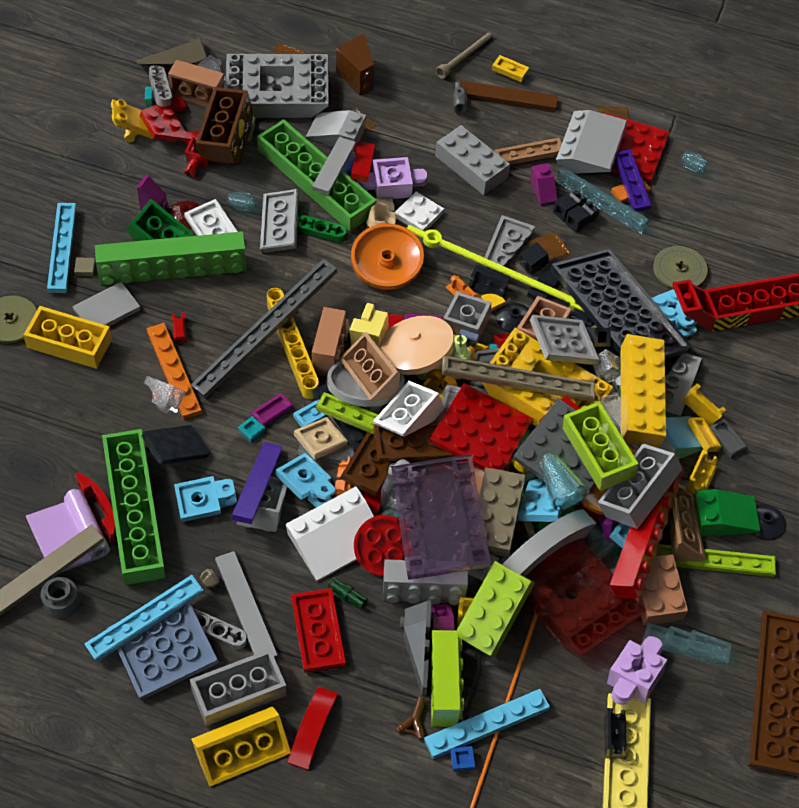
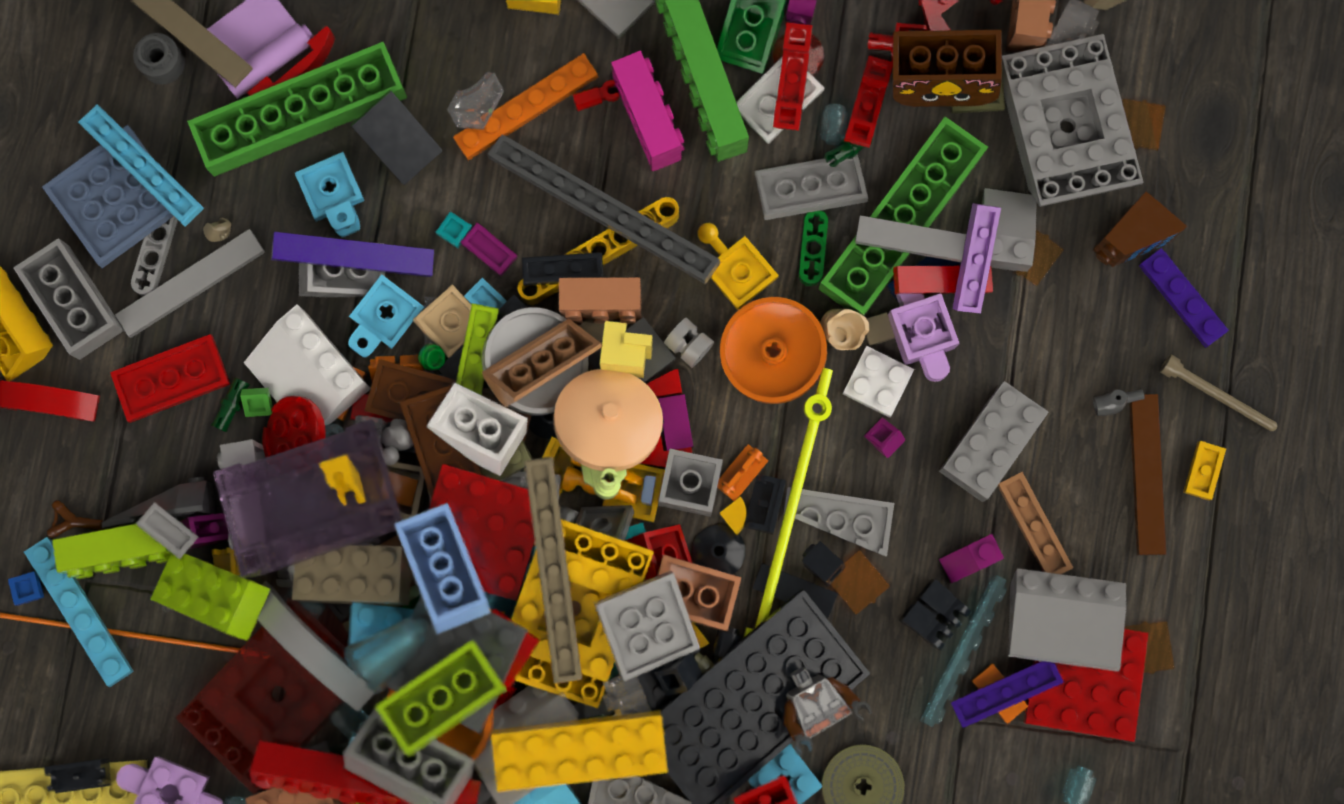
camera: 85 degrees right, 25 degrees up
none -> light grey tile [136,502,198,559]
none -> bright green plate [240,388,273,417]
none -> yellow hinge [319,455,366,505]
none -> light blue brick [395,503,490,634]
none -> green plate [418,344,445,371]
none -> black tile [522,252,604,286]
none -> dark pink brick [611,51,684,172]
none -> light grey wheel [664,318,714,368]
none -> yellow plate [697,223,779,310]
none -> red slope [773,22,813,131]
none -> torso [784,667,871,756]
none -> dark green pin [825,139,873,167]
none -> red slope [844,56,893,148]
none -> magenta slope [864,417,905,458]
none -> medium lavender plate [952,203,1001,313]
none -> dark purple plate [1139,248,1229,348]

